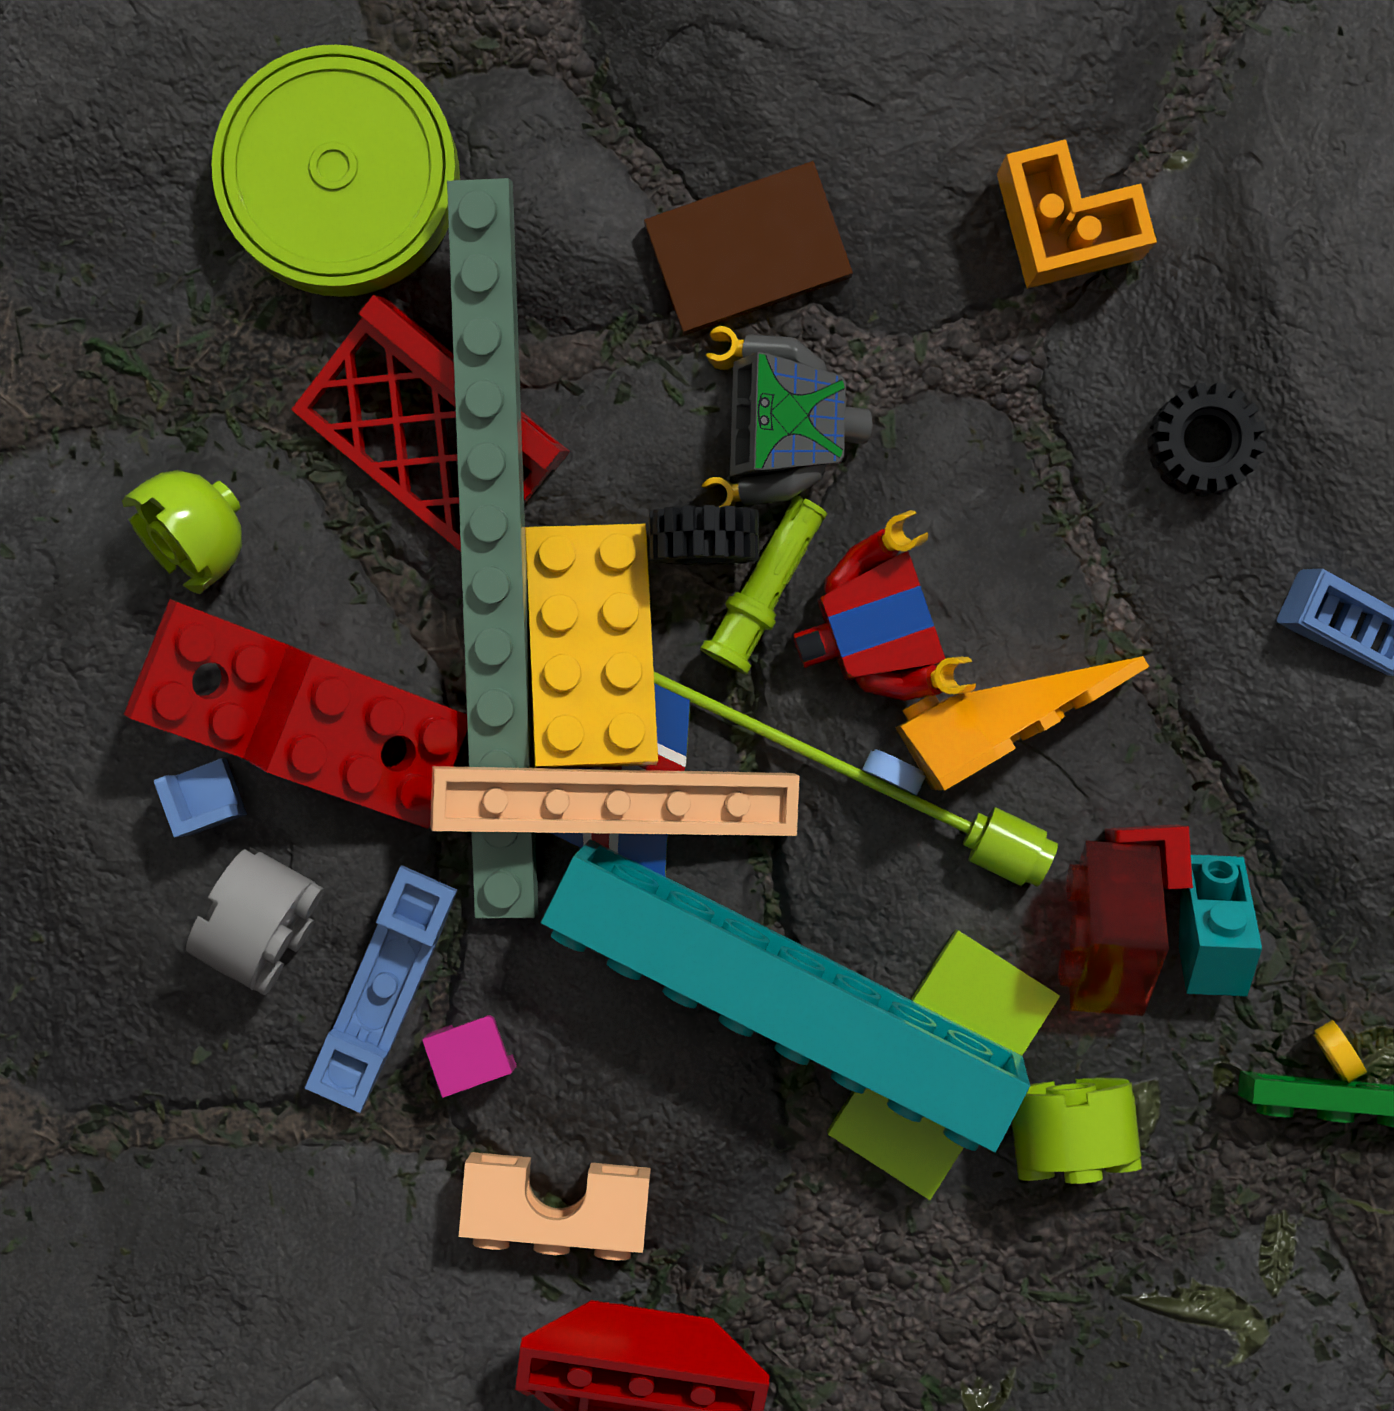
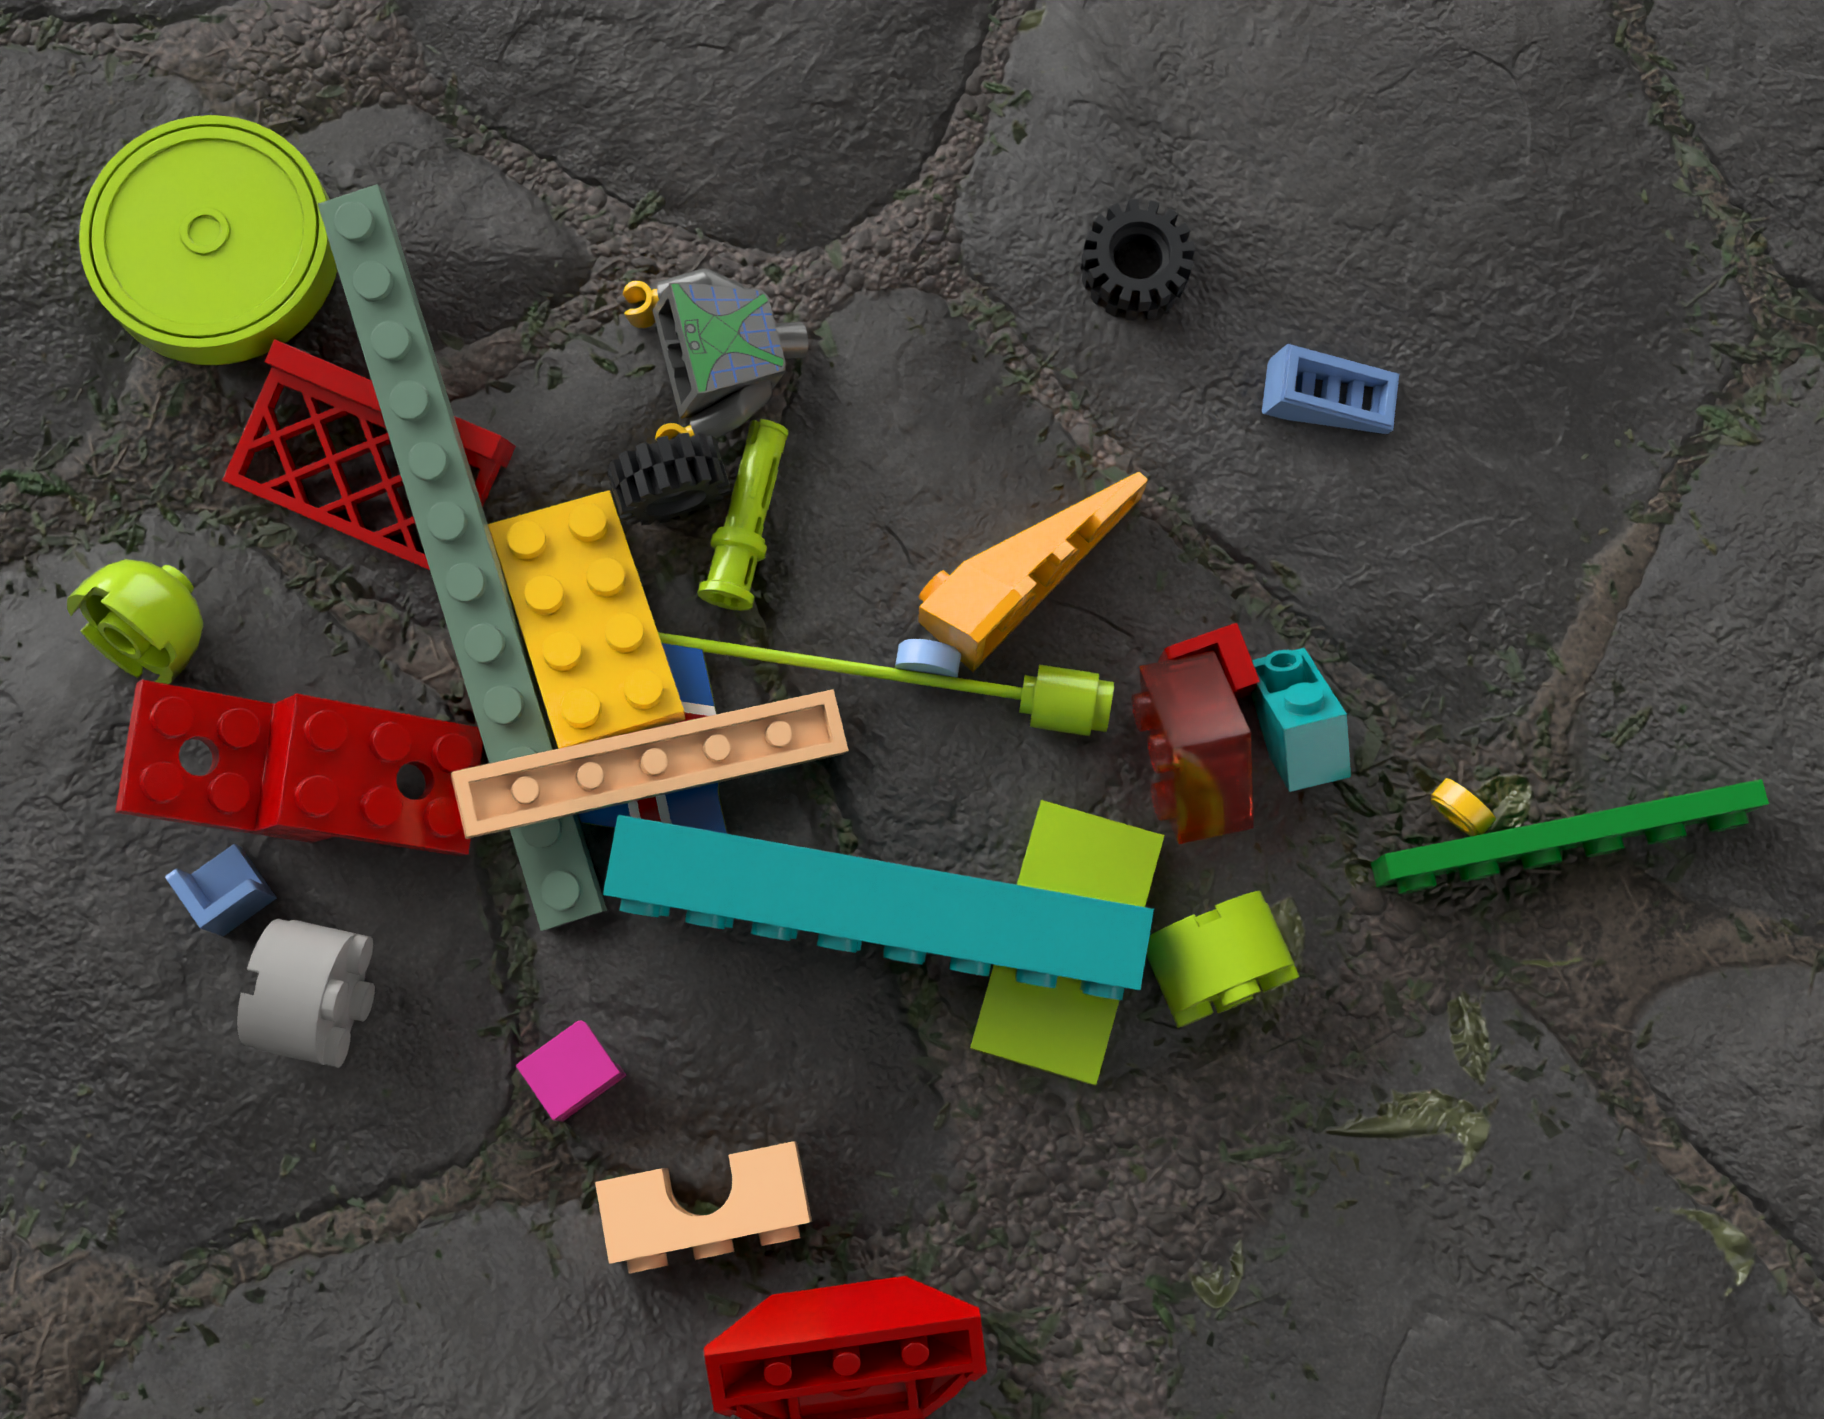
camera: 20 degrees left, 10 degrees down
medium blue slope [304,865,457,1113] -> none
reddish brown tile [644,161,853,336] -> none
torso [793,510,976,701] -> none
light orange brick [997,139,1157,289] -> none

